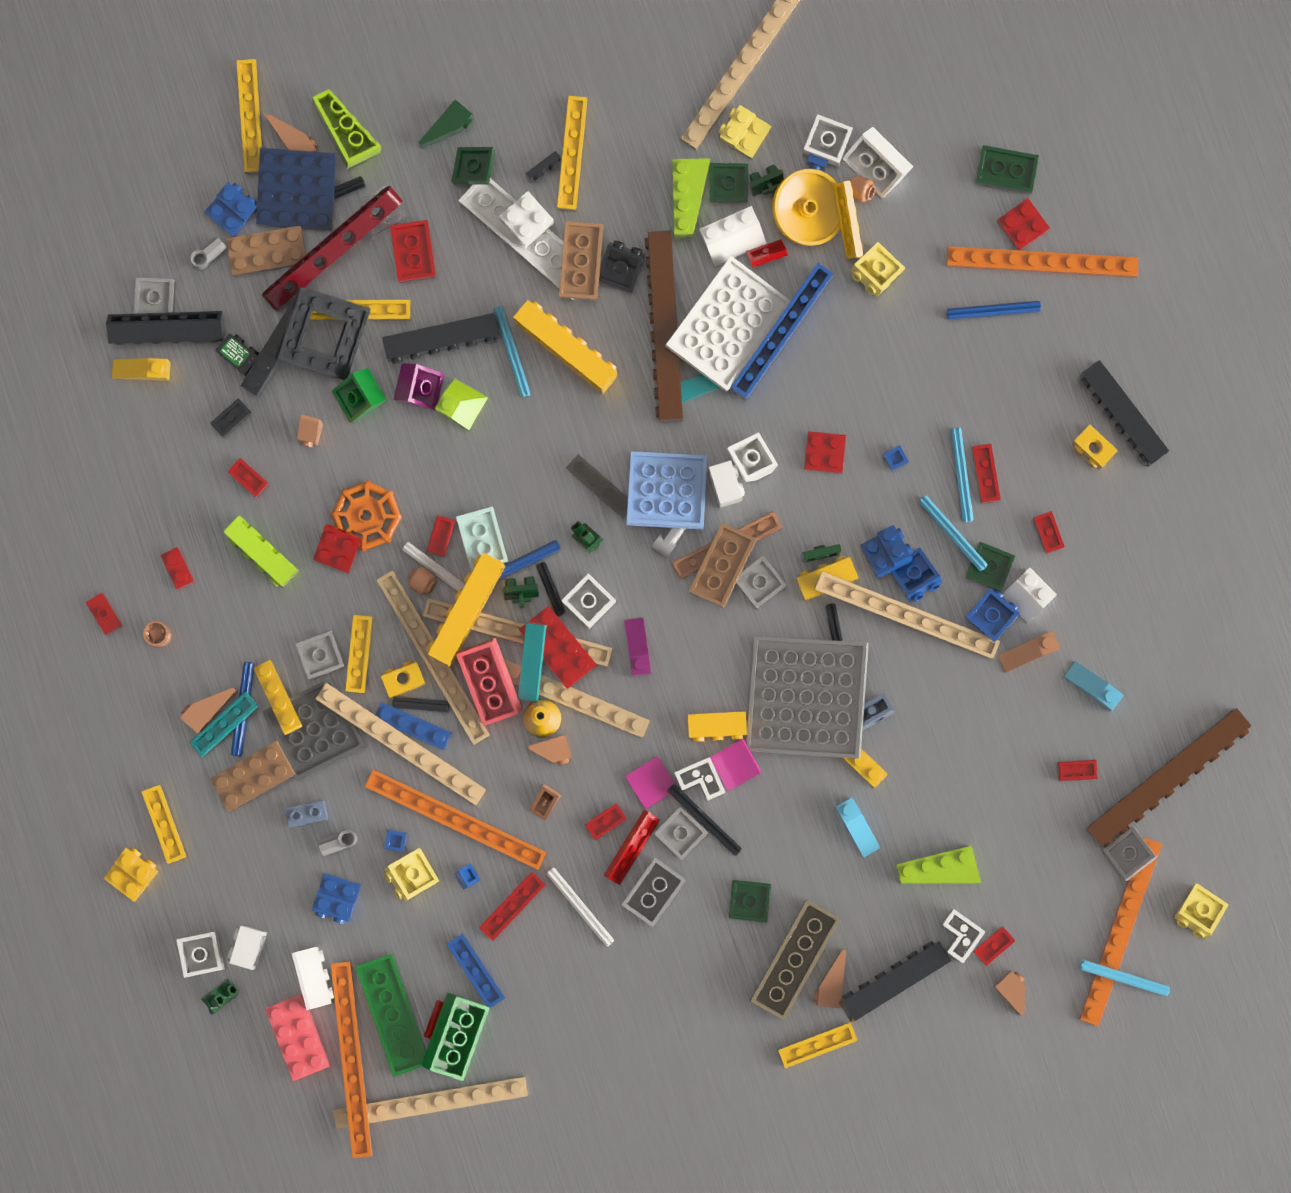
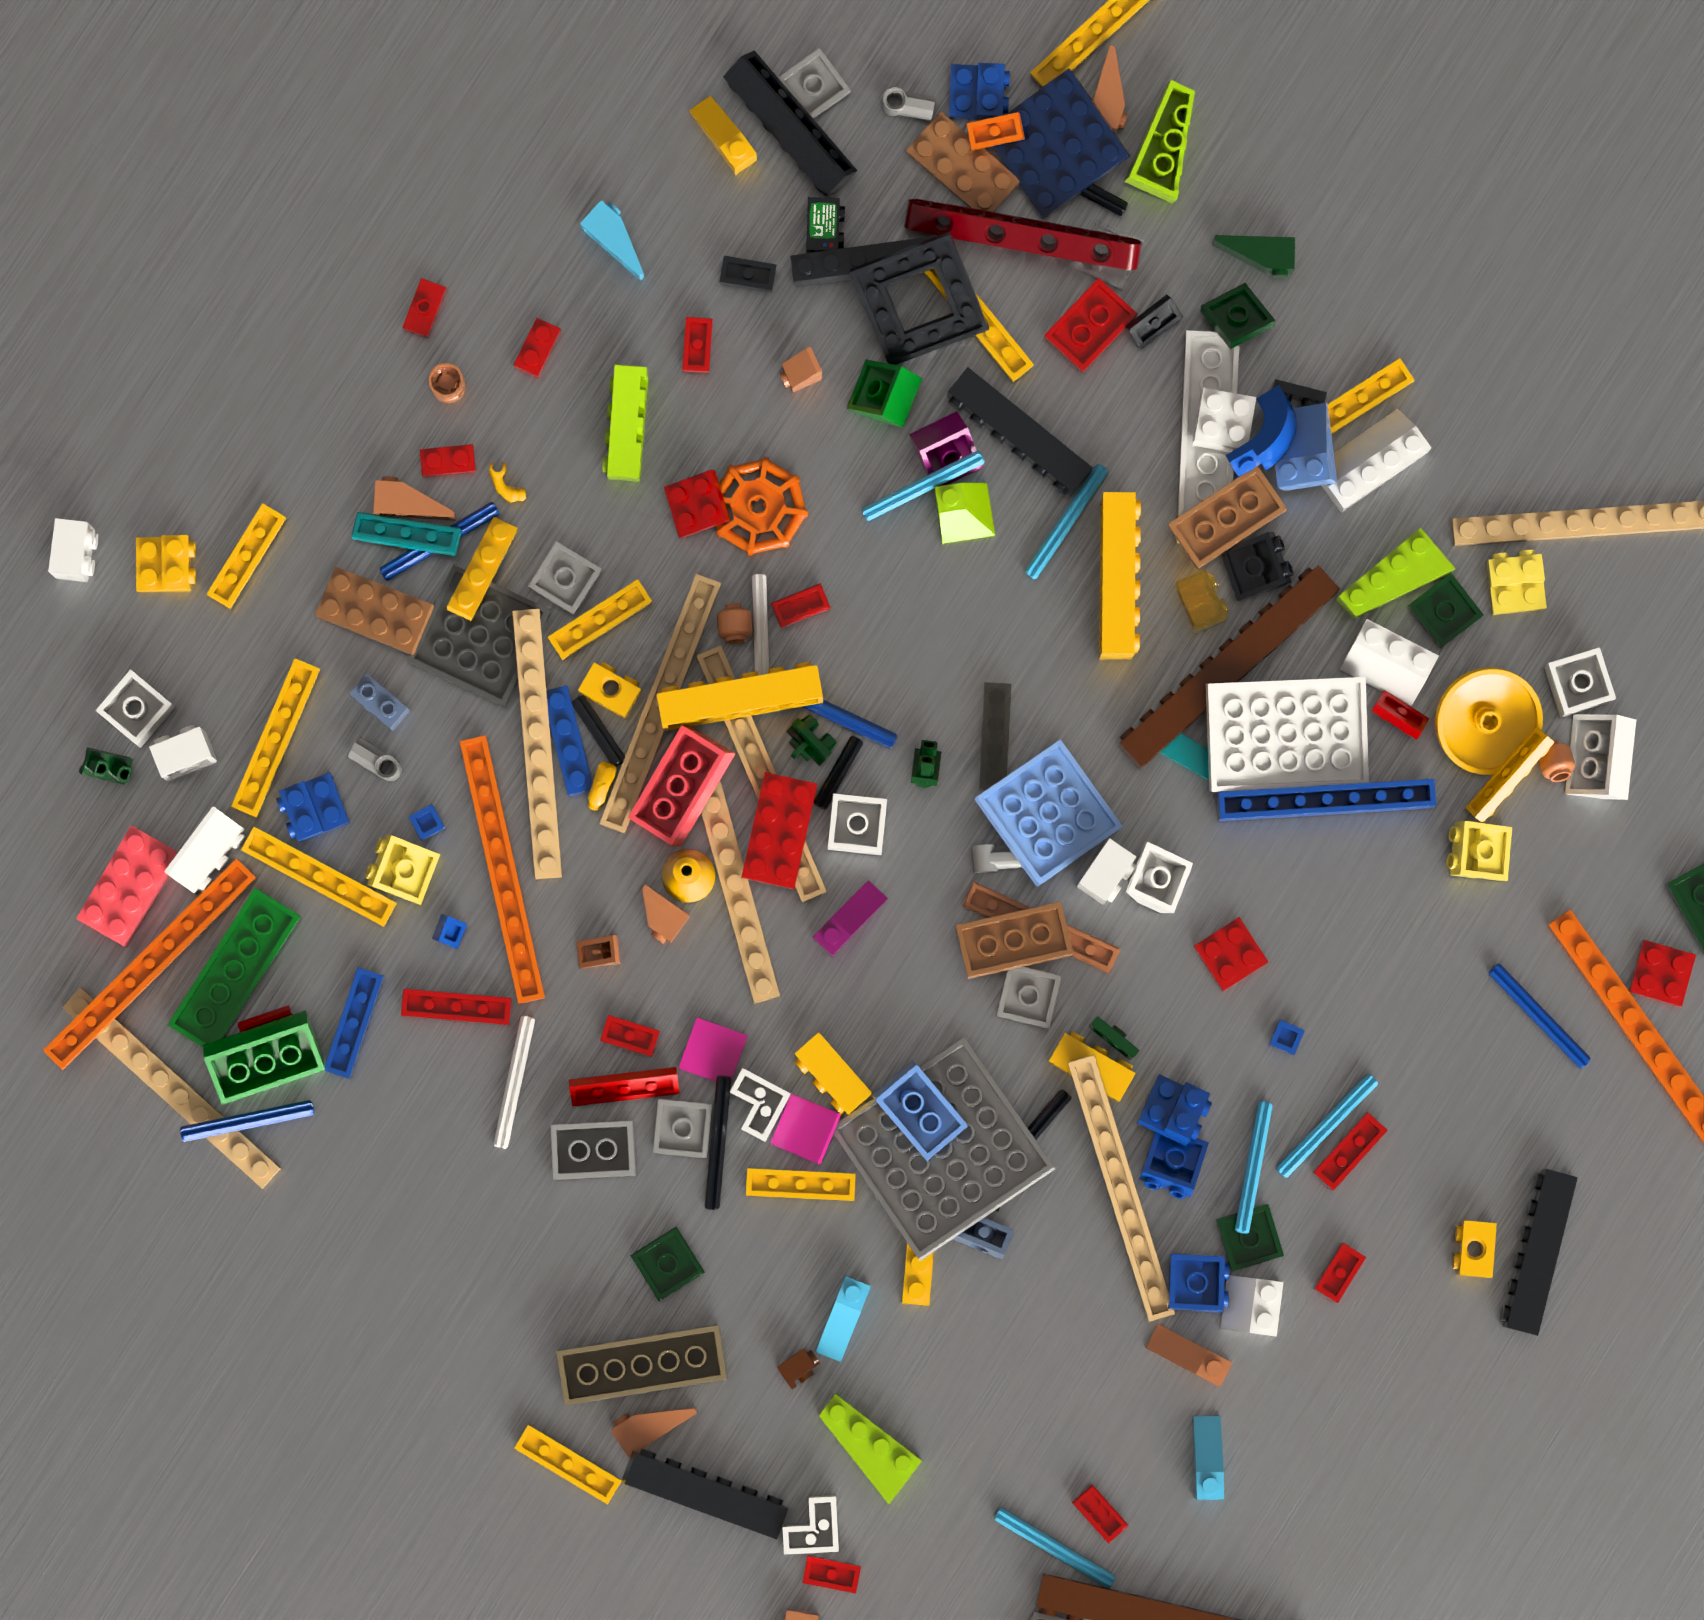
camera: 45 degrees right, 0 degrees up
light aqua plate [456,506,508,572] -> none
teal tile [518,622,547,702] -> none
dark green hips [749,164,784,198] -> none
blue plate [807,154,828,171] -> none
none -> white brick [48,518,98,582]
none -> blue axle [180,1100,314,1142]
none -> yellow plate [231,658,320,818]
none -> yellow plate [241,827,397,927]
none -> red plate [420,444,476,477]
none -> yellow piece [489,462,526,504]
none -> medium azure slope [580,200,644,281]
none -> yellow piece [588,762,616,811]
none -> yellow plate [746,1168,856,1201]
none -> reddish brown brick [777,1348,820,1390]
none -> medium azure axle [862,451,985,521]
none -> medium blue slope [871,1060,968,1161]
none -> orange plate [966,112,1025,150]
none -> medium azure axle [994,1508,1115,1588]
none -> black plate [1125,294,1183,349]
none -> clear yellow brick [1175,569,1229,634]
none -> blue arch [1225,385,1297,476]
none -> medium blue slope [1275,403,1338,491]
none -> white slope [1321,409,1432,513]

